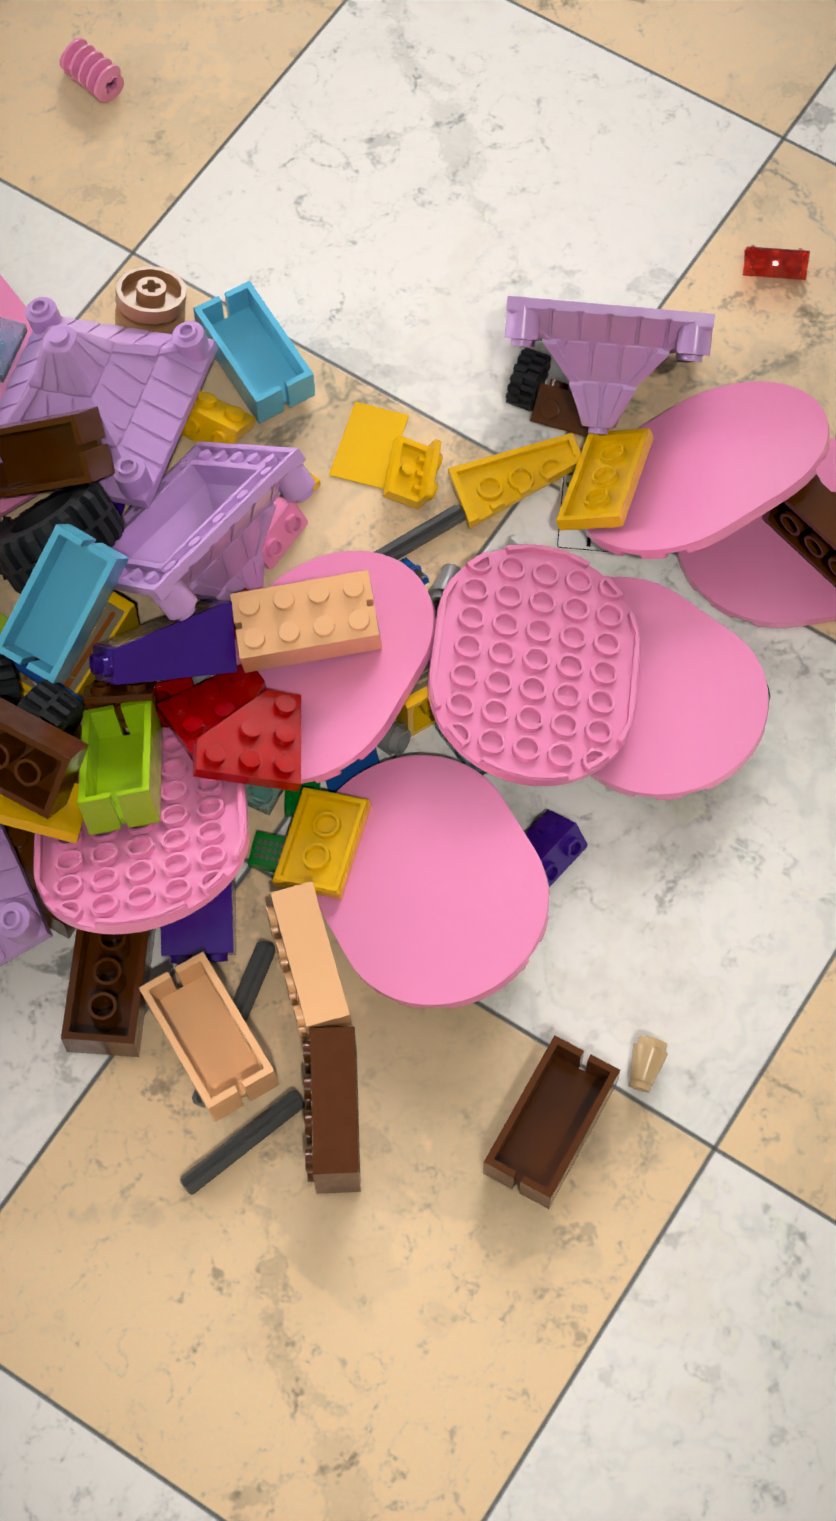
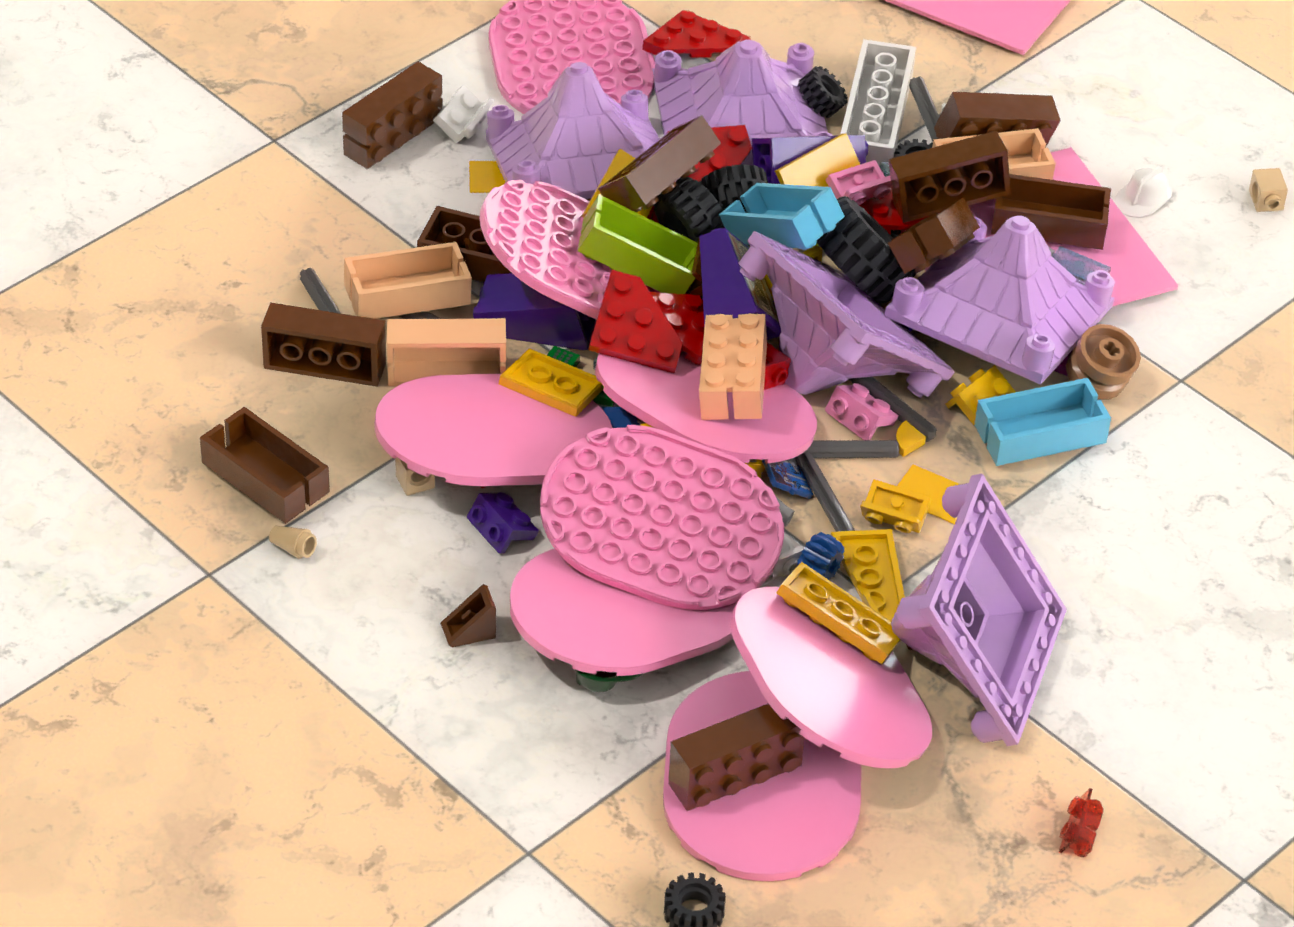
camera: 100 degrees right, 20 degrees down
none -> reddish brown slope [440,584,496,647]
none -> dark grey axle [795,440,899,458]
none -> blue gear [797,532,844,580]

